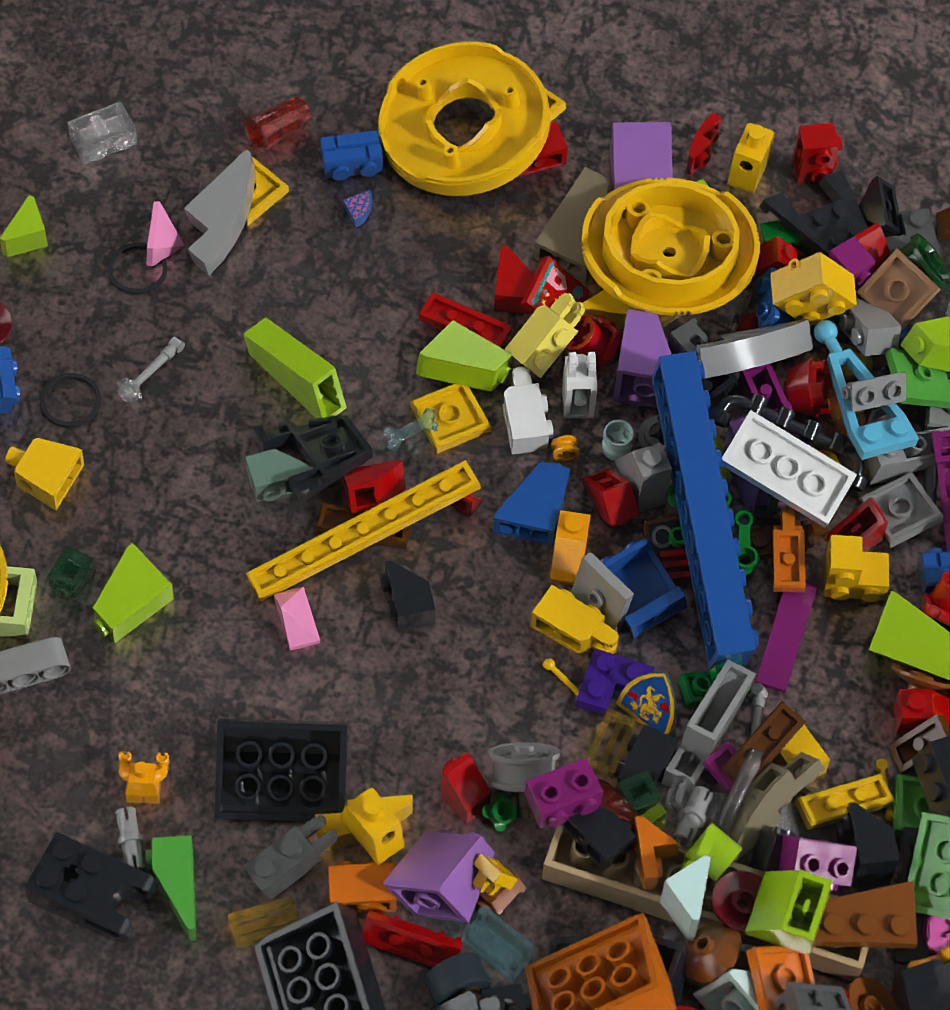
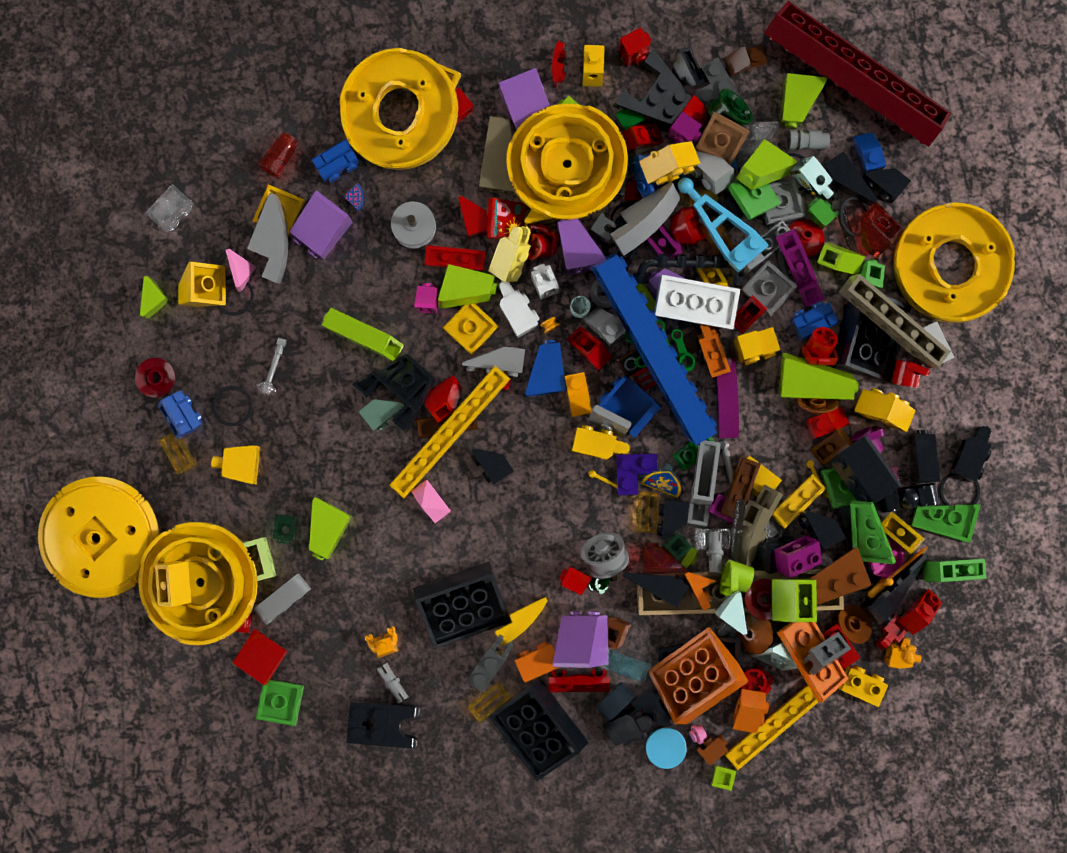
camera: 15 degrees left, 25 degrees up
bright green slope [146,835,196,941] -> none
yellow torso [341,787,405,866] -> none
clear light blue piece [384,408,438,451] -> none
yellow tile [472,853,518,896] -> none
magenta brick [524,757,603,828] -> none
light grey hinge [842,372,906,412] -> none
none -> yellow slope [178,262,226,307]
none -> medium lavender slope [290,190,353,260]
none -> light grey wheel [391,201,436,249]
none -> dark pink slope [414,283,439,314]
none -> light grey slope [462,347,525,378]

